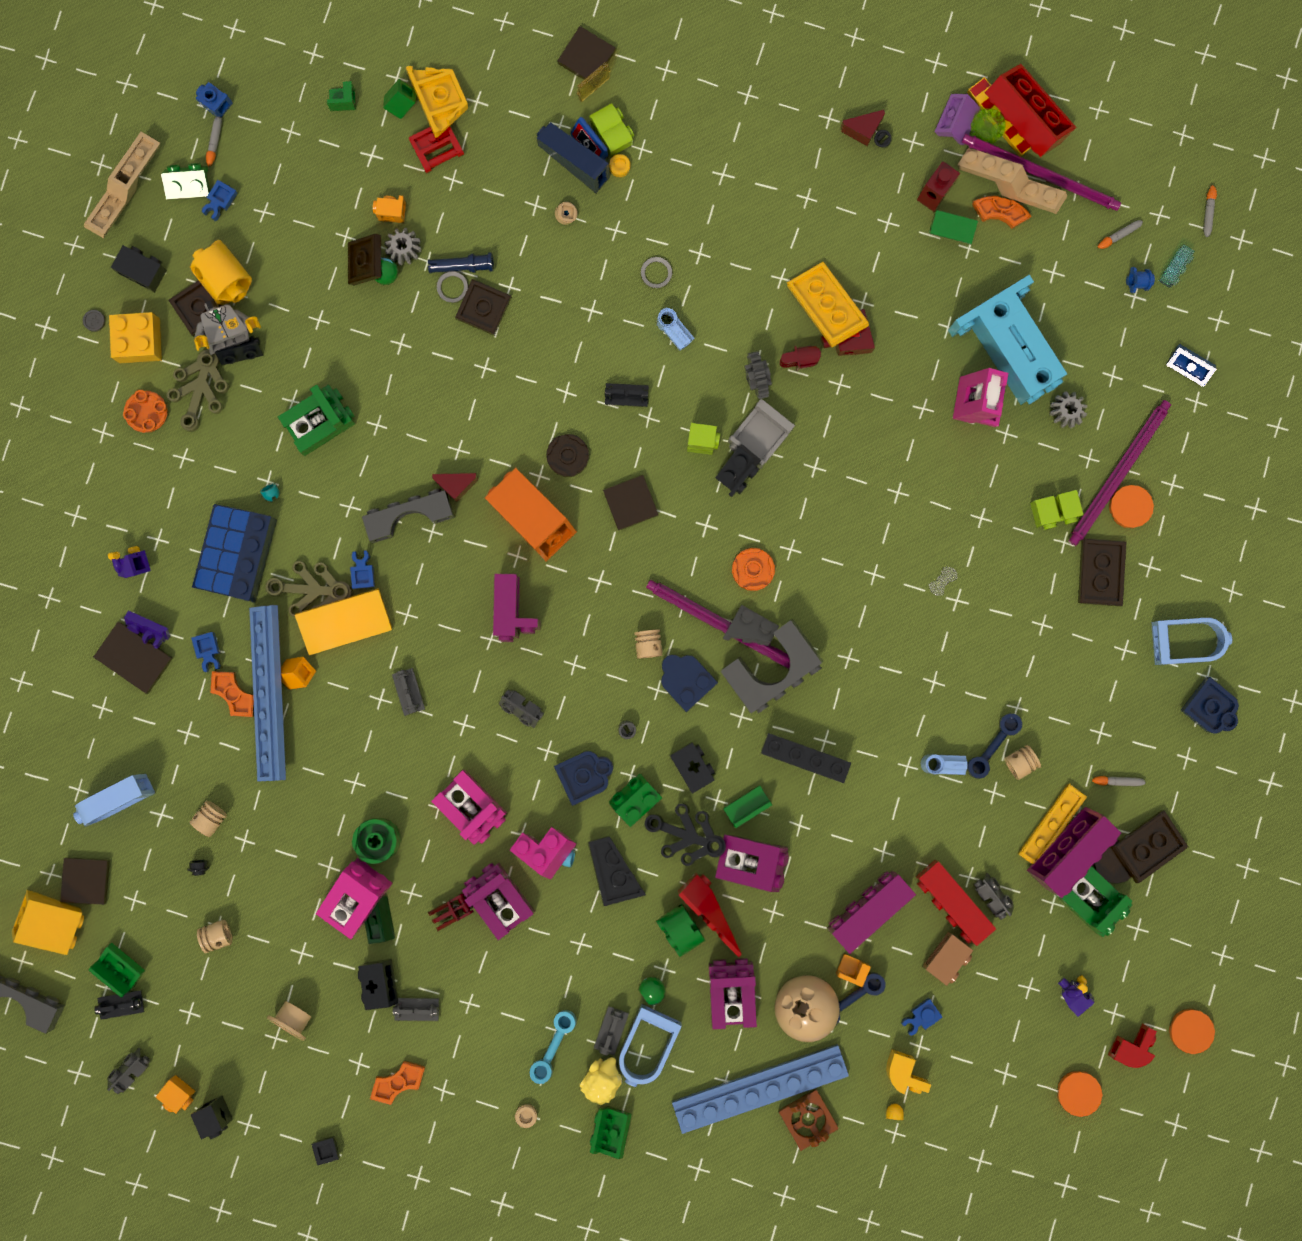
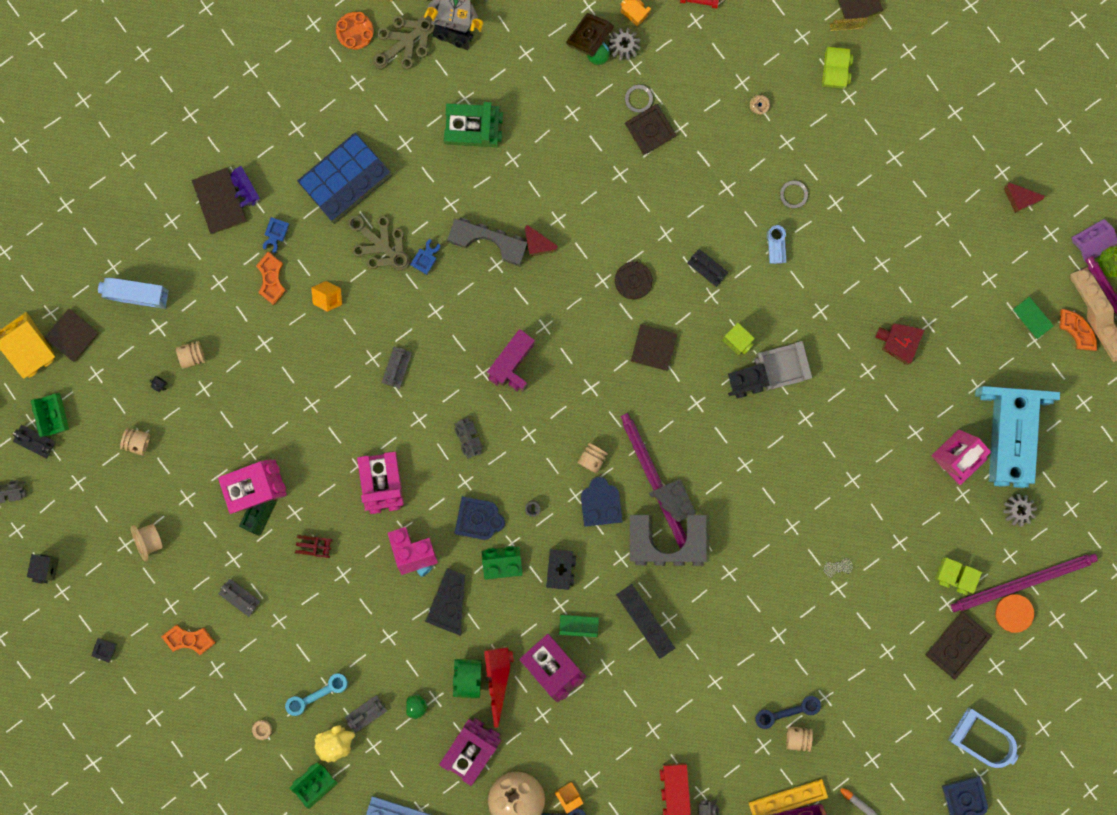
camera: 35 degrees right, 0 degrees up
dark purple piece [108,546,151,578] -> none
light orange brick [155,1075,196,1114] -> none
medium blue plate [249,605,286,781] -> none
teal hinge [260,483,280,502] -> none
yellow tile [295,588,393,655] -> none
green brick [352,818,400,864] -> none
black brick [358,959,398,1010] -> none
dark blue pin [428,252,494,273] -> none
magenta brick [462,863,535,940] -> none
orange slope [485,468,577,562] -> none
dark blue slope [537,122,610,193] -> none
slope [571,117,608,160] -> none
yellow tile [609,154,630,177] -> none
light blue window [619,1004,682,1087] -> none
black plant [645,803,726,866] -> none
orange tile [732,548,775,591] -> none
dark grey gear [744,351,772,399] -> none
dark red arm [779,346,821,372] -> none
yellow tile [787,262,869,347] -> none
magenta brick [827,871,916,954] -> none
black hinge [874,130,892,148] -> none
dark red torso [917,161,960,212] -> none
light blue piece [920,754,967,775] -> none

